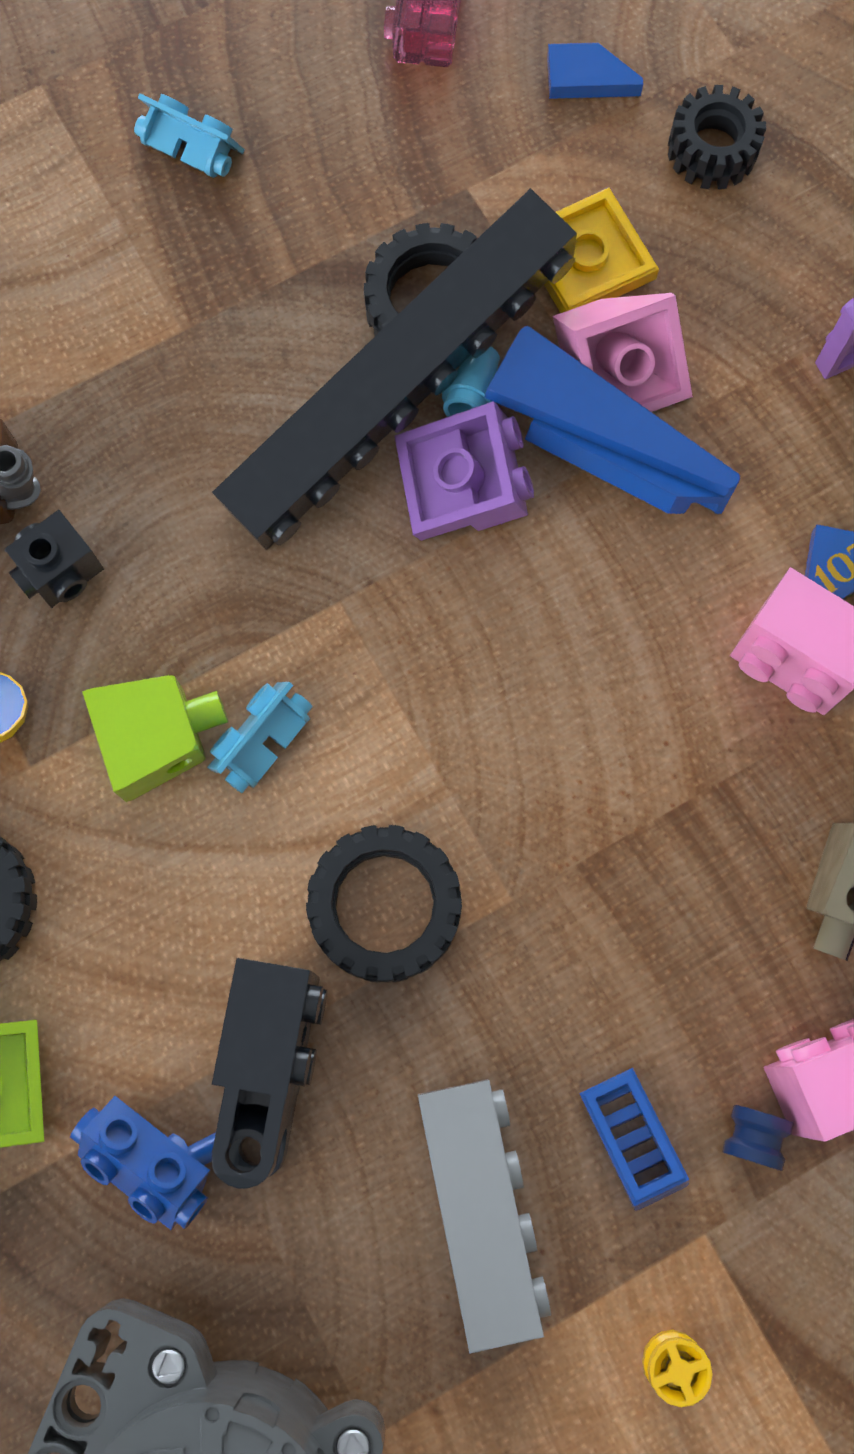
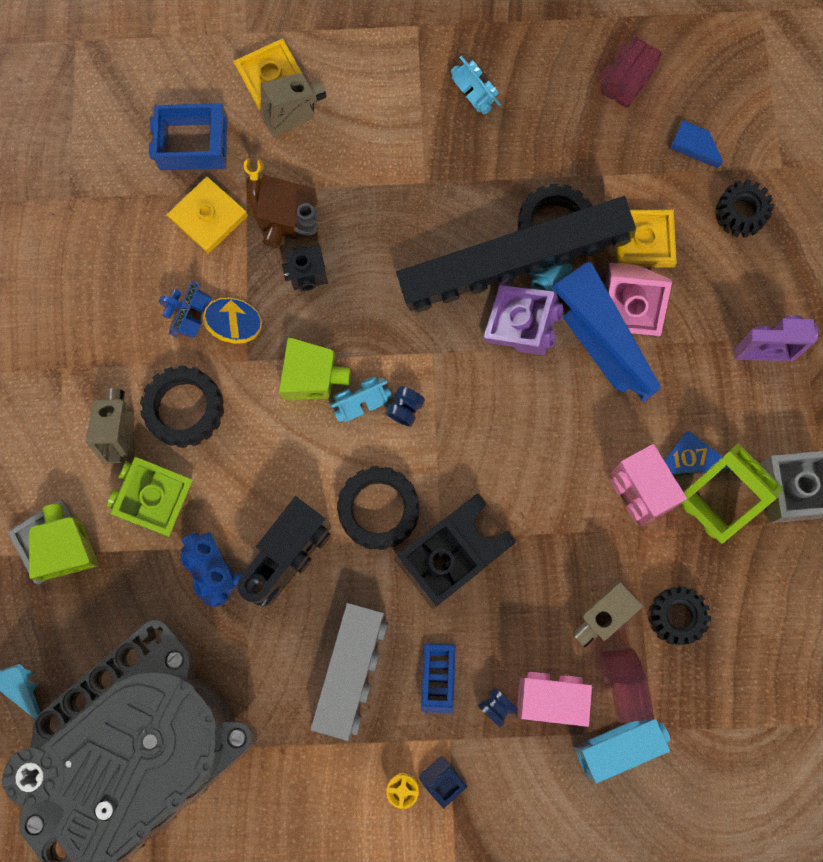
camera: 30 degrees right, 0 degrees up
none -> dark blue wheel [385,386,425,427]
none -> black brick [394,494,516,609]
none -> dark blue slope [419,756,468,809]

